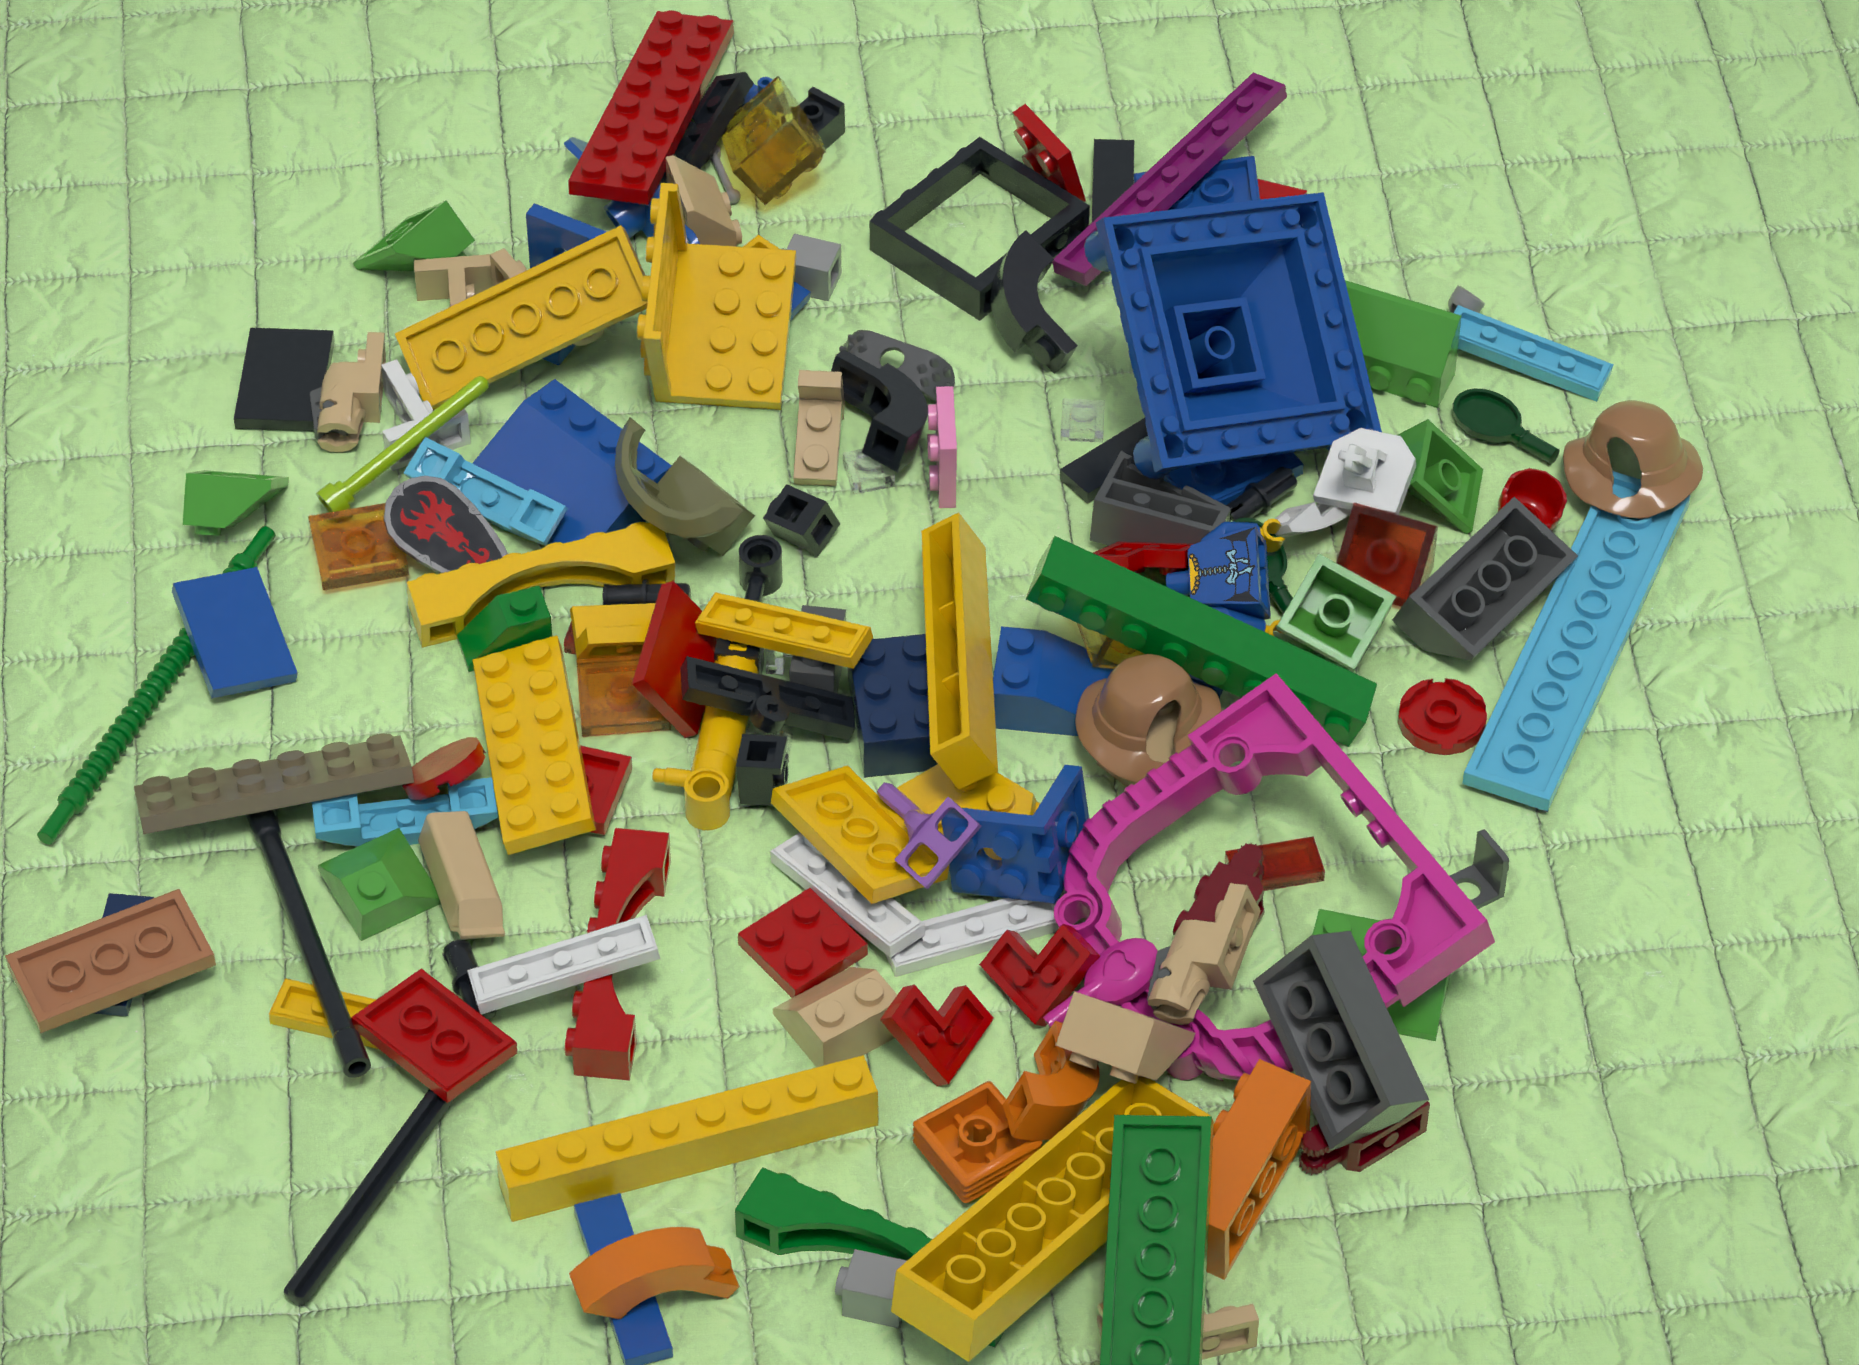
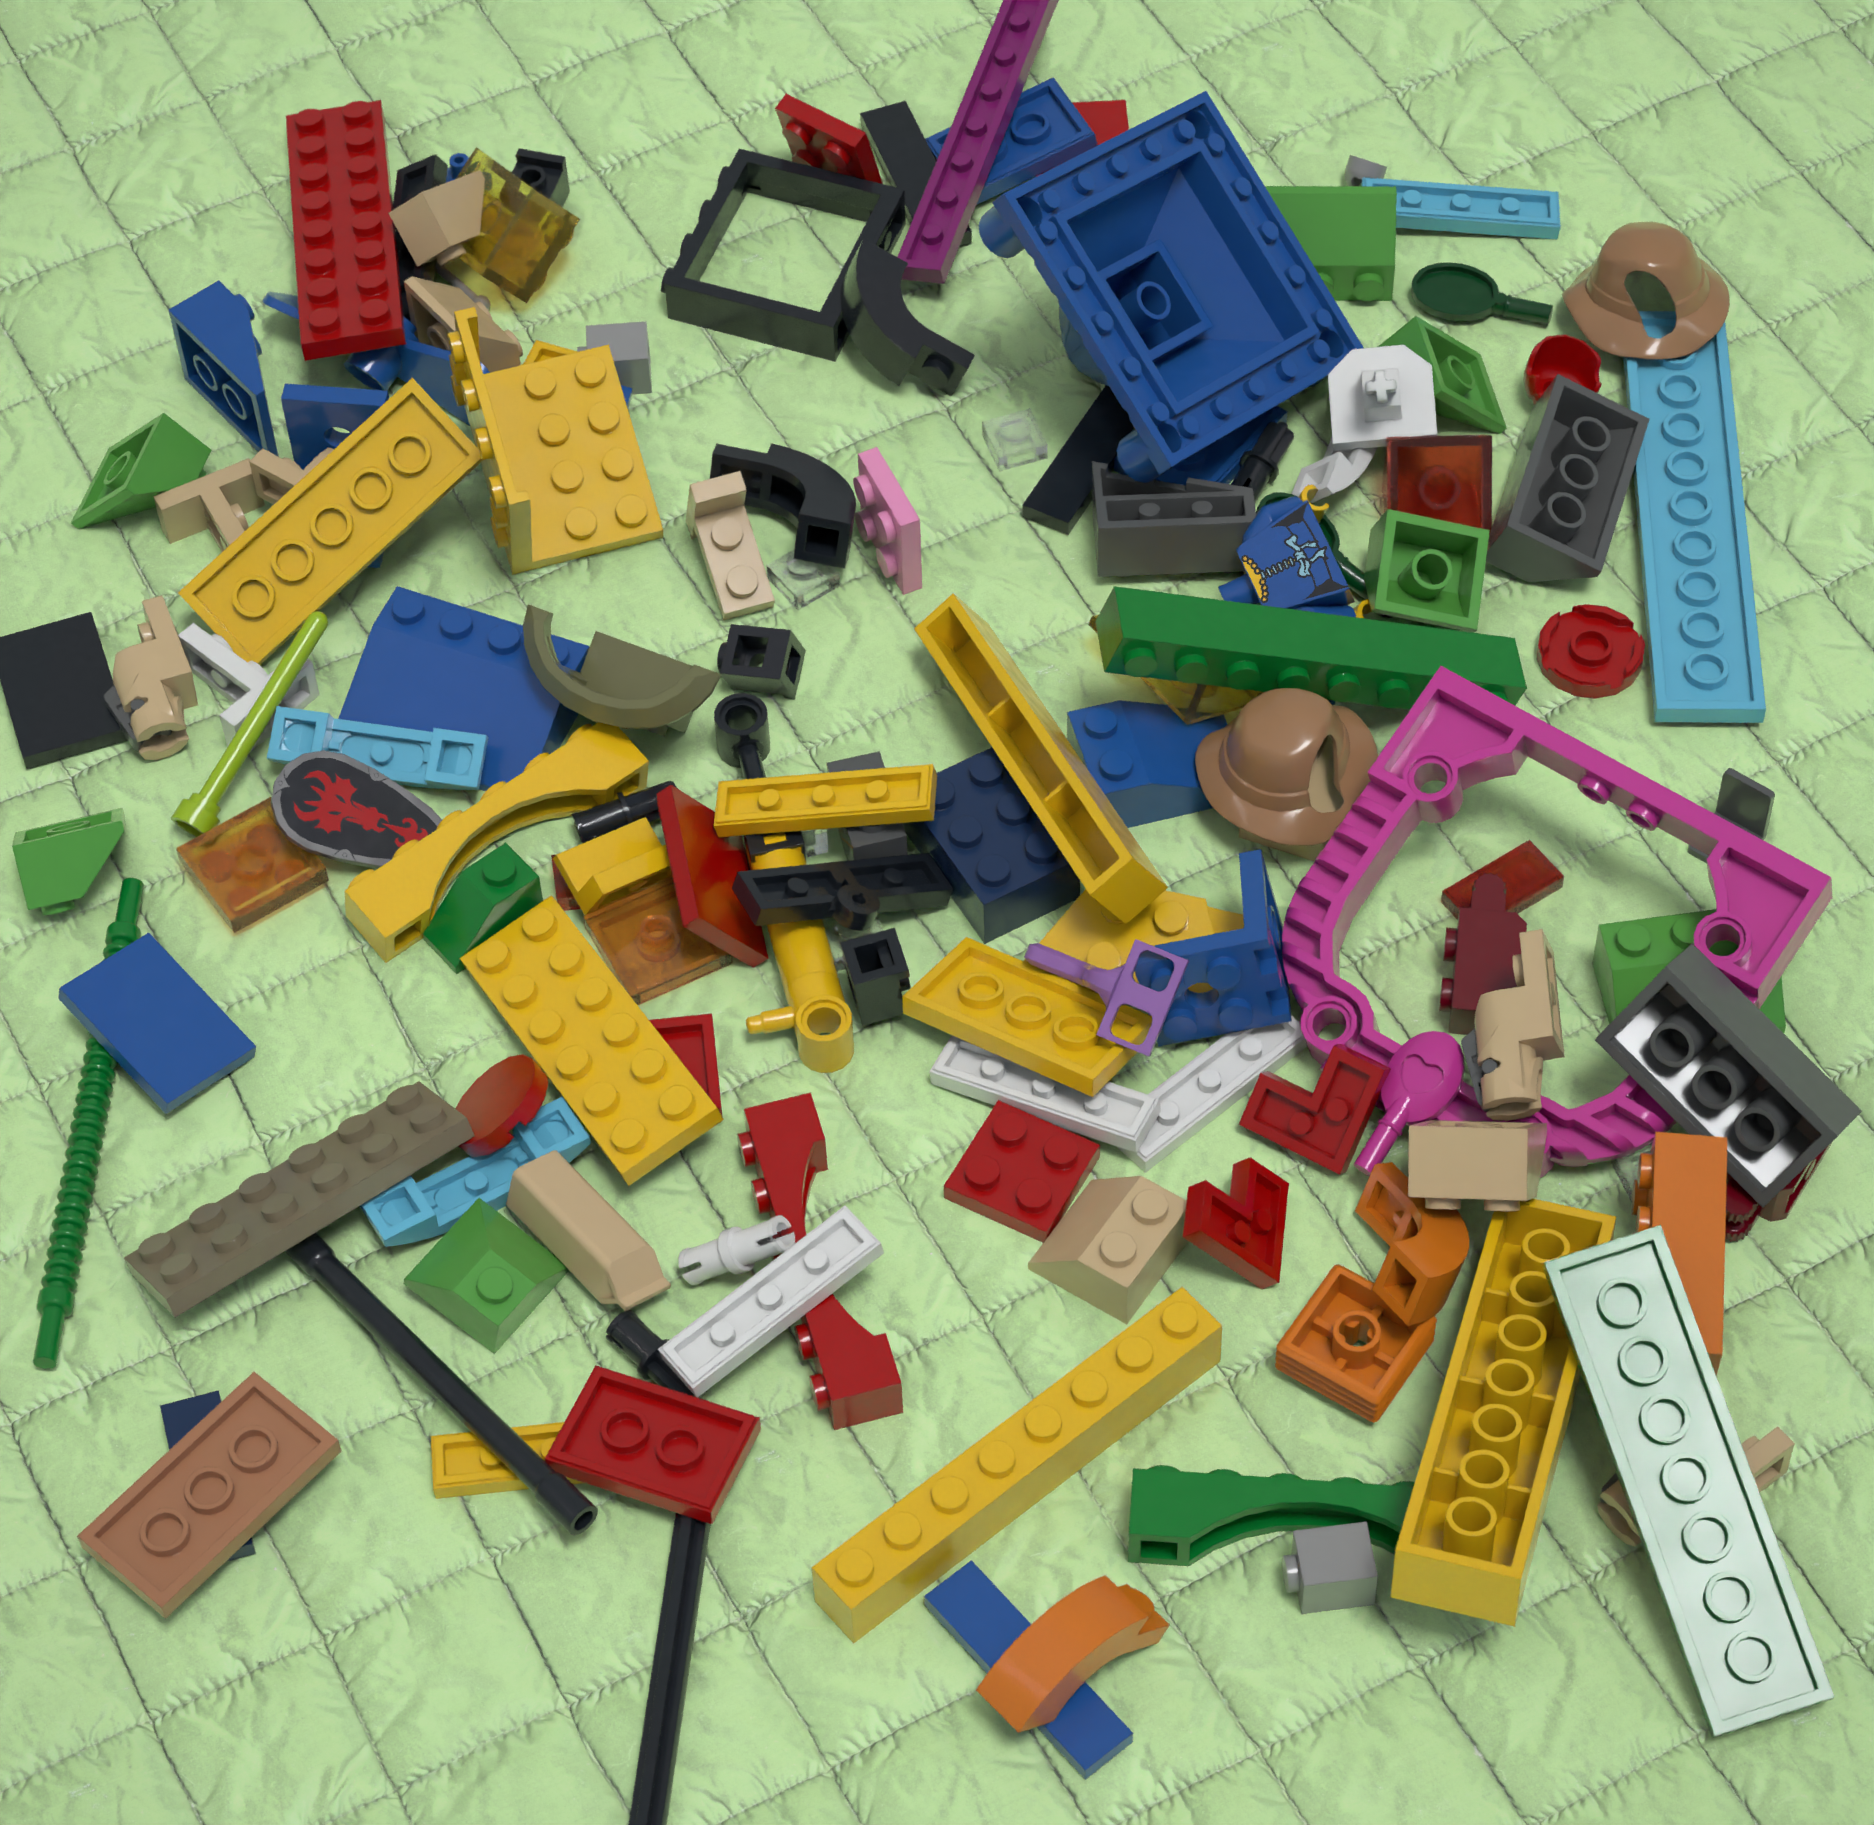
camera: 20 degrees left, 5 degrees up
dark grey piece [839,330,955,400] -> none
red plate [1093,541,1193,575] -> none
none -> blue slope [168,280,279,457]
none -> tan slope [389,170,485,267]
none -> white pin [678,1215,795,1285]

